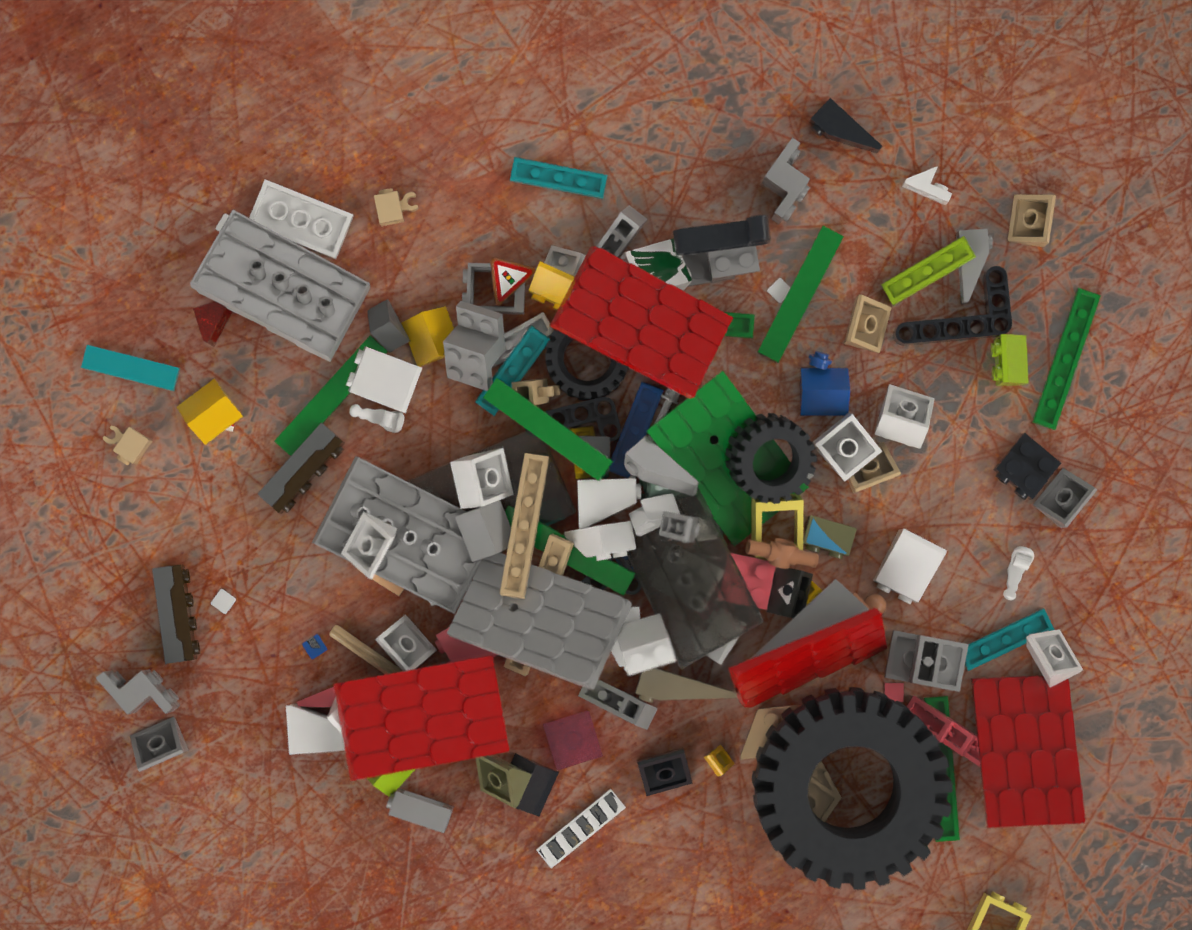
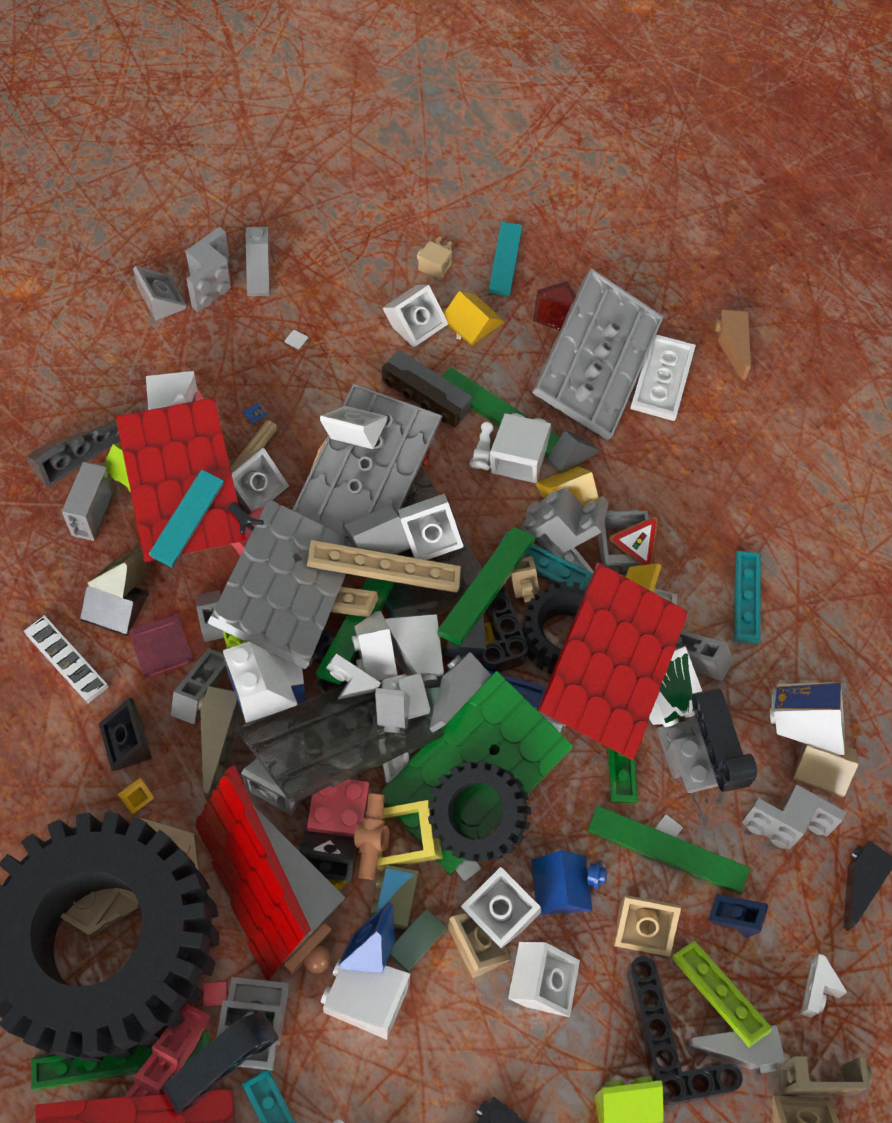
camera: 80 degrees right, 25 degrees down
piece [152,564,200,664] -> none
tan brick [374,189,419,227] -> none
none -> dark grey wedge [26,421,120,488]
none -> teal tile [149,469,224,568]
none -> black beam [161,1011,279,1115]
none -> light grey slope [195,590,224,642]
none -> black bar [227,502,264,534]
none -> light grey slope [246,227,270,296]
none -> white slope [326,654,381,700]
none -> blue slope [338,902,395,973]
none -> white slope [382,285,448,347]
none -> sand green slope [389,909,448,973]
none -> dark blue slope [708,894,769,938]
none -> medium nougat slope [714,310,751,379]
none -> white slope [770,682,845,755]
none -> dark tan panel [780,1056,872,1096]
none -> tan slope [793,743,859,798]

